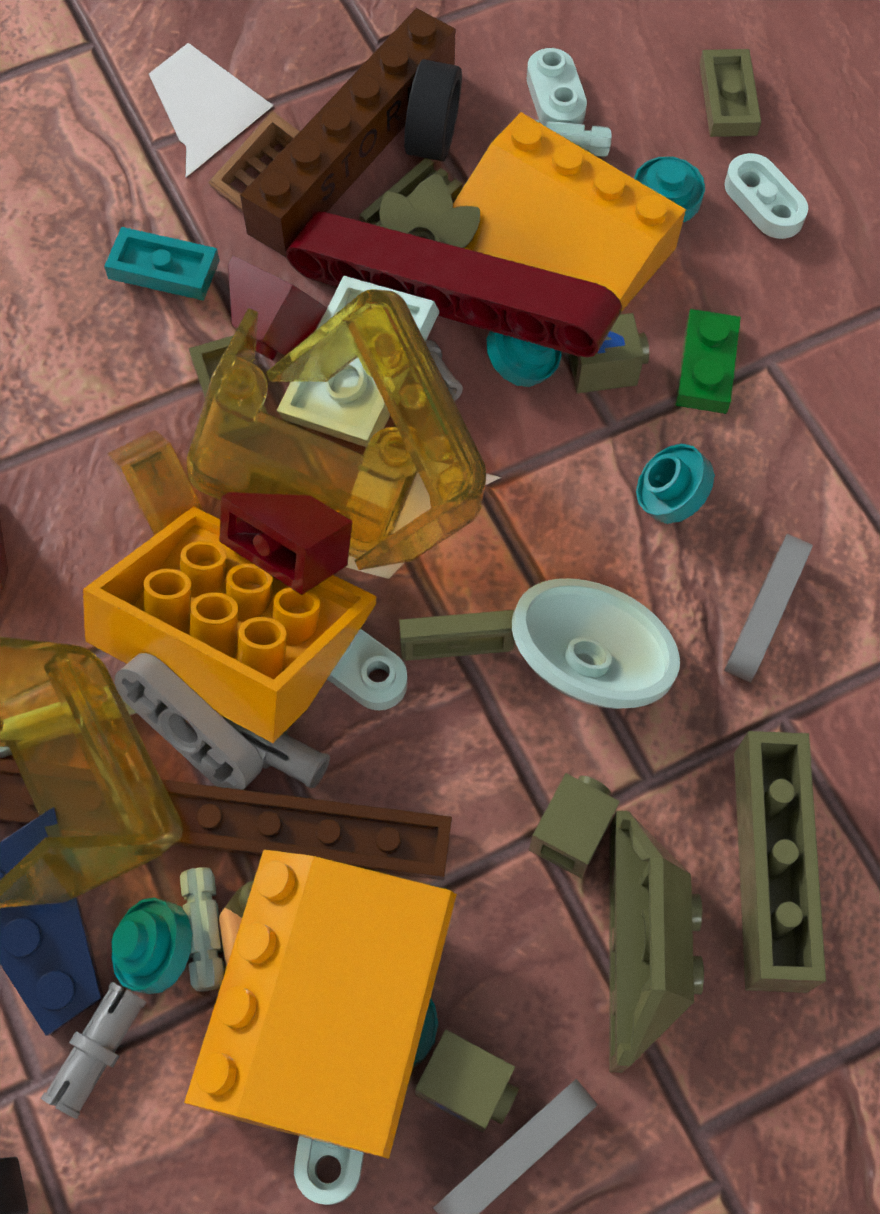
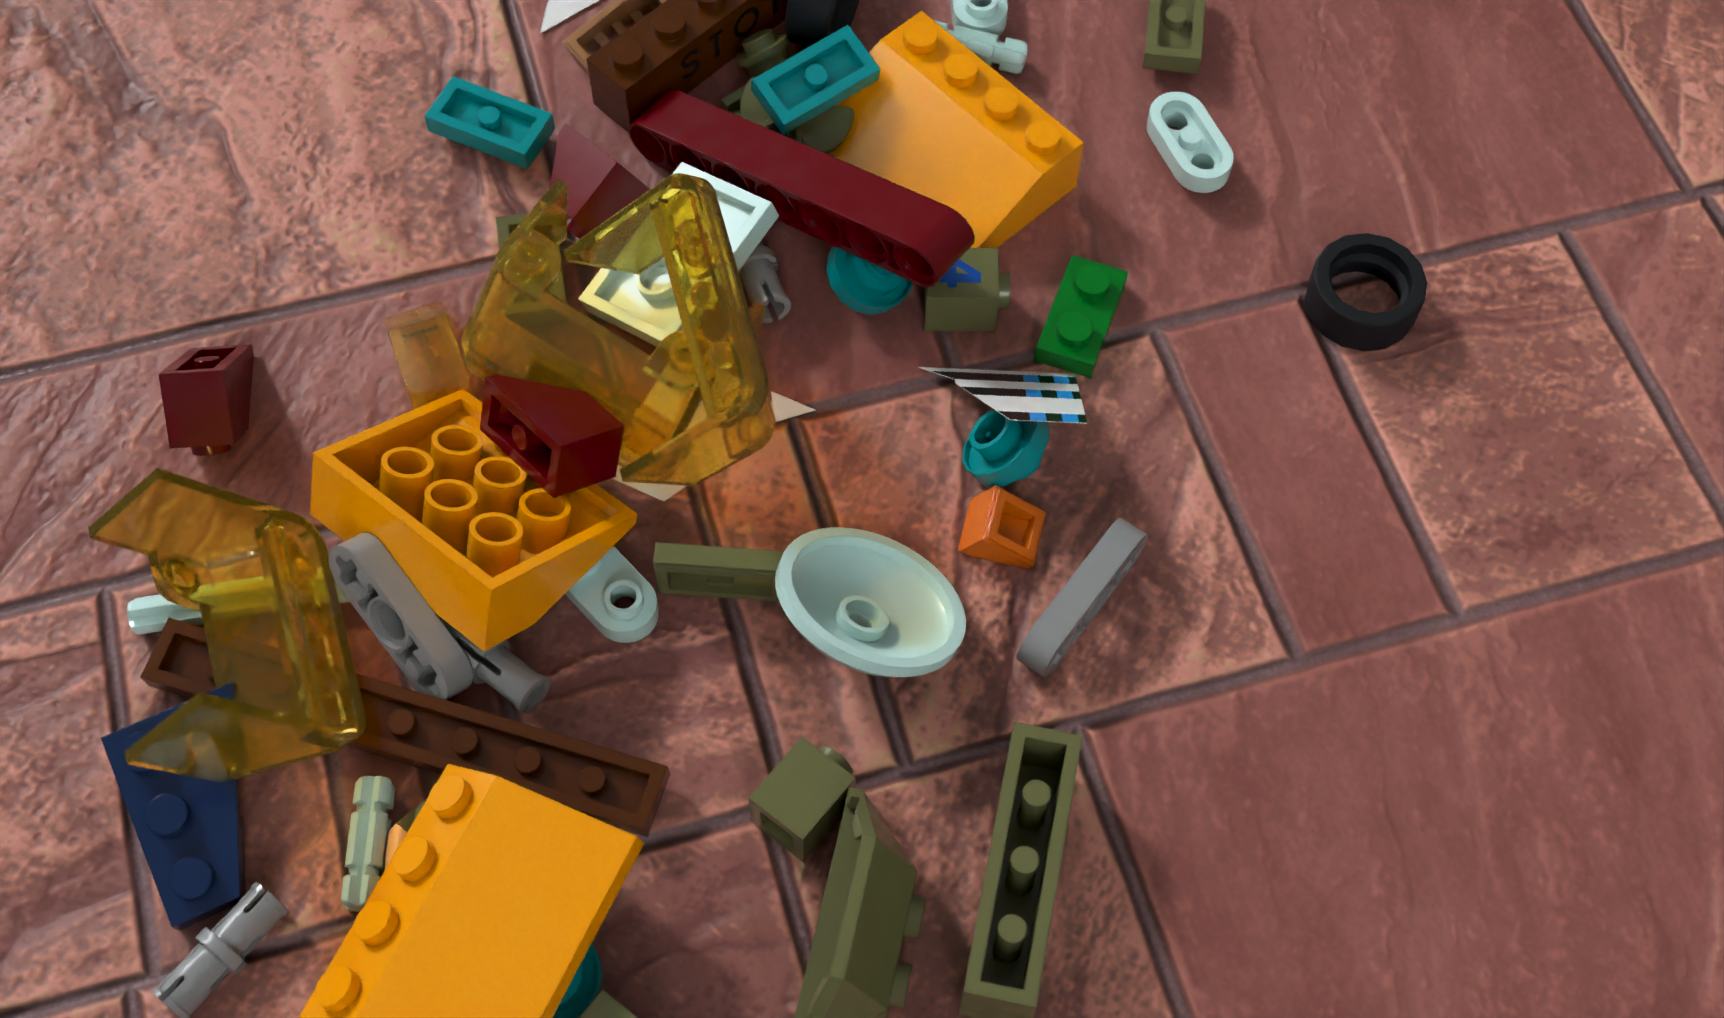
camera: 10 degrees right, 5 degrees down
teal plate [111,897,193,994] -> none
teal plate [634,156,705,222] -> none
none -> olive plate [735,28,790,77]
none -> teal plate [751,25,881,135]
none -> sticker [918,367,1087,424]
none -> orange slope [958,485,1046,569]

